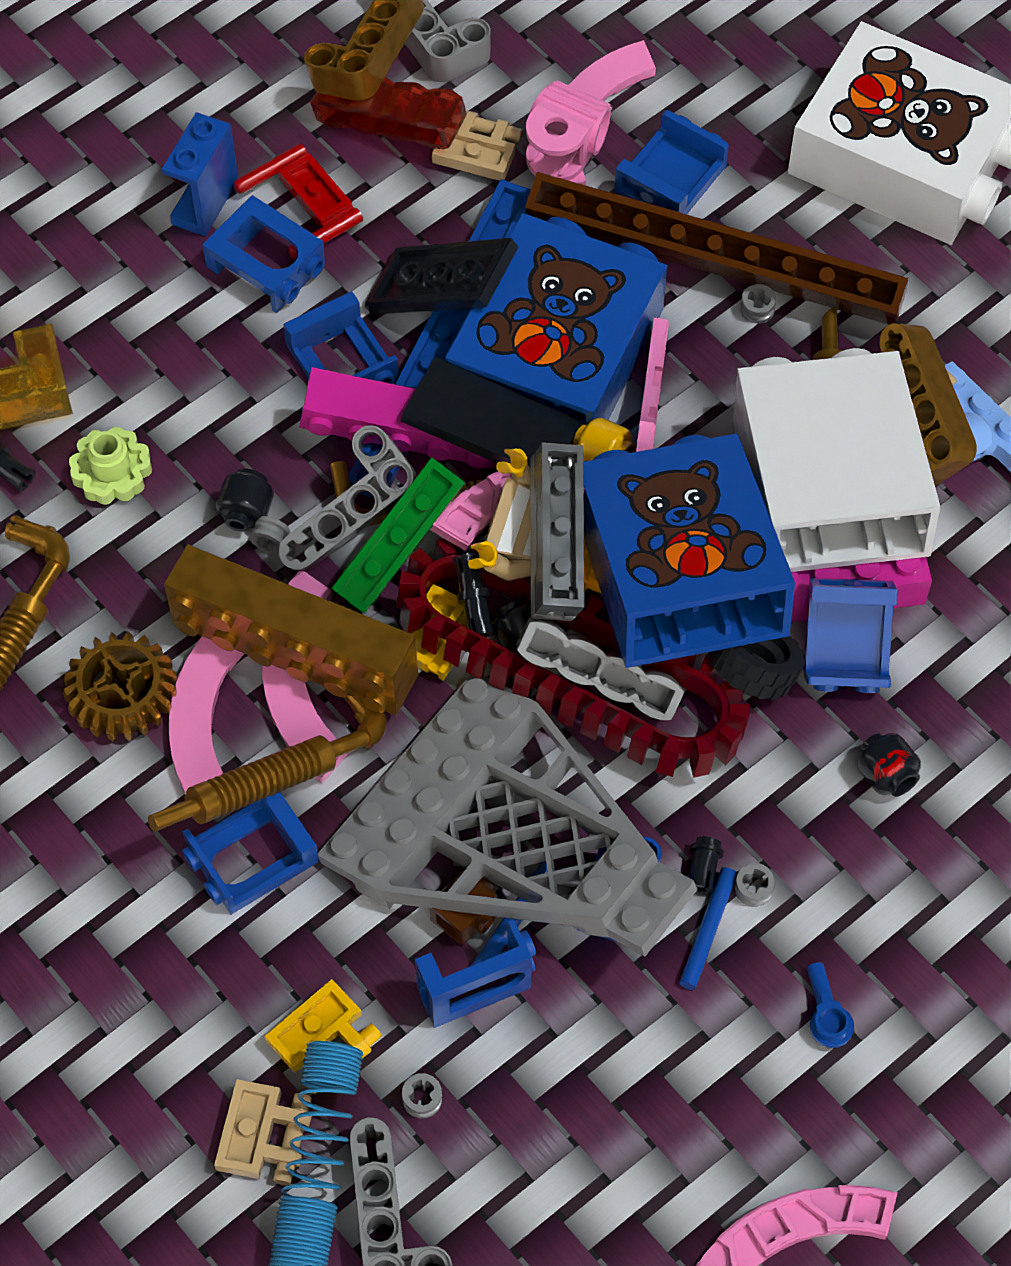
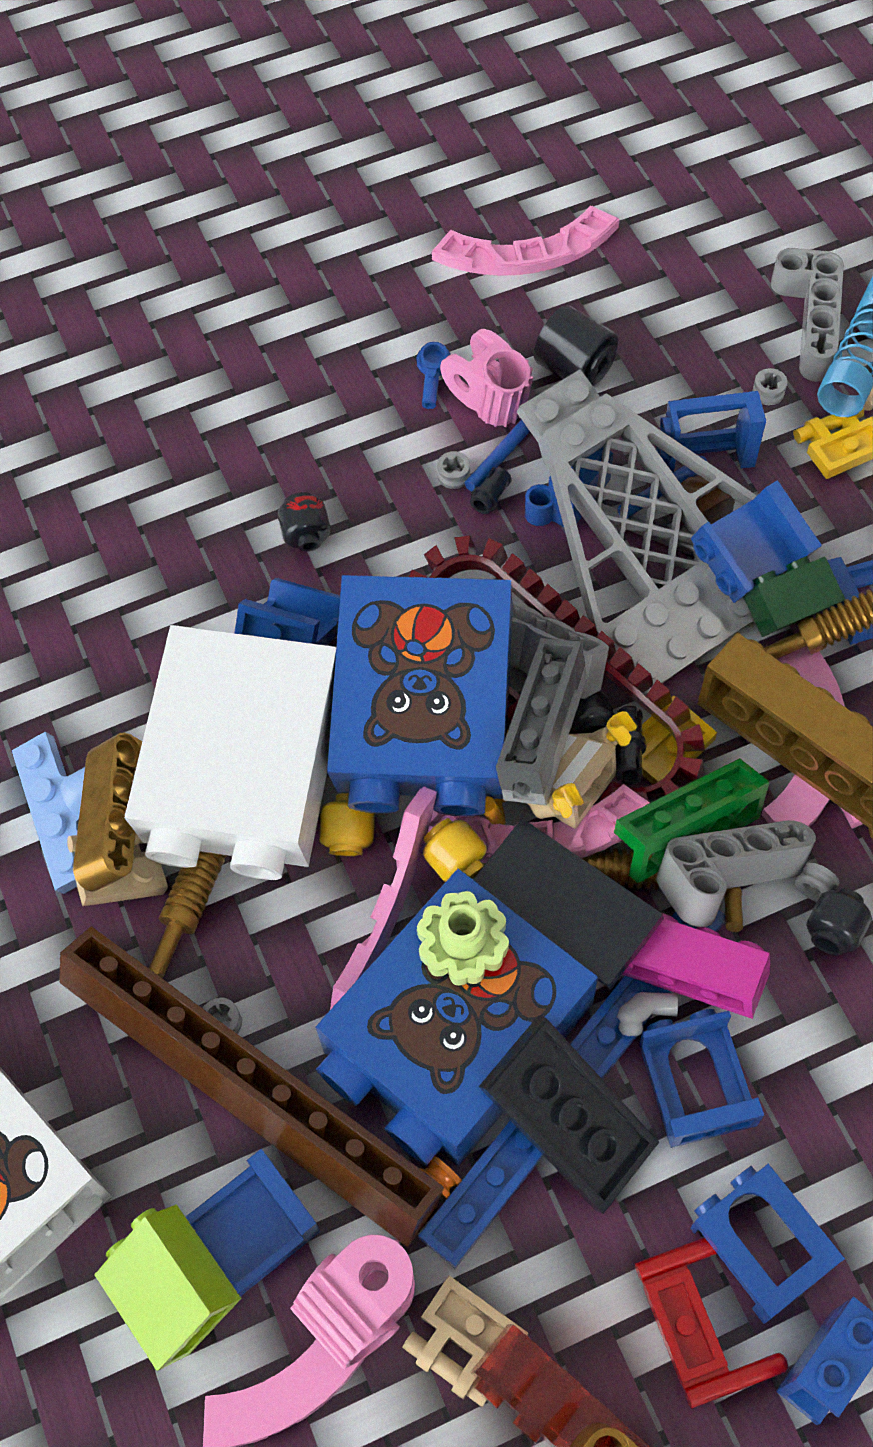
camera: 160 degrees left, 0 degrees up
none -> brick [94,1204,242,1371]
none -> yellowish green plant [417,891,509,986]
none -> bright pink piece [440,329,533,427]
none -> black piece [534,305,618,386]
none -> light grey arm [617,992,678,1036]
none -> blue panel [690,480,822,603]
none -> dark green brick [743,556,846,637]

